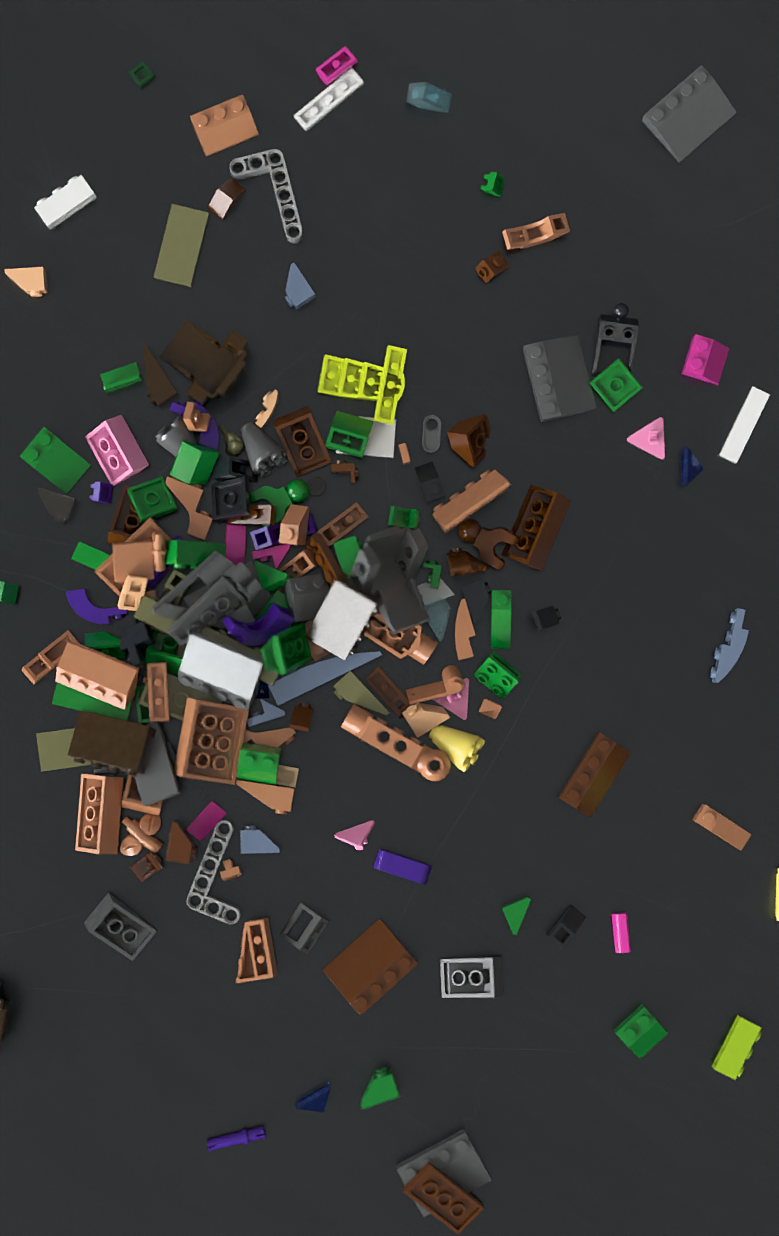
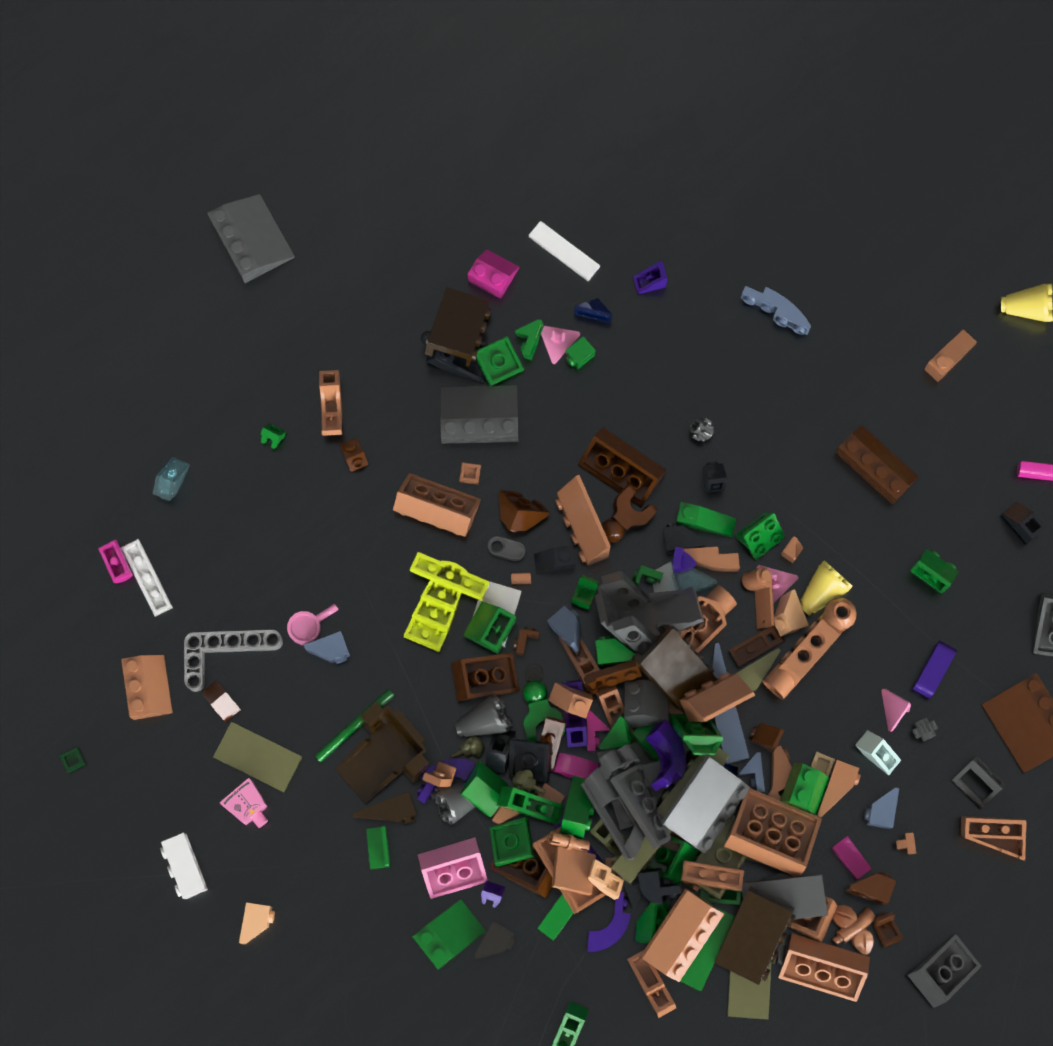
camera: 75 degrees left, 10 degrees down
light grey beam [186,819,241,924] -> none
light nougat slope [256,390,279,430] -> none
reddish brown wedge [446,548,488,577] -> none
green slope [502,896,531,935] -> none
none -> bright pink torso [220,778,268,828]
none -> bright pink piece [287,604,338,645]
none -> green piece [314,689,394,762]
none -> nougat slope [393,473,481,537]
none -> dark brown panel [425,287,491,367]
none -> nougat tile [459,462,481,485]
none -> green slope [496,786,564,825]
none -> olive piece [512,770,546,795]
none -> green slope [515,319,544,361]
none -> sand blue slope [547,606,582,653]
none -> green brick [565,336,596,370]
none -> dark purple slope [633,261,667,294]
none -> dark purple tile [672,547,696,573]
none -> nougat slope [680,672,755,722]
none -> dark grey gear [690,417,714,442]
none -> light aqua slope [855,730,901,775]
none -> green slope [910,549,959,594]
none -> dark grey gear [912,717,938,742]

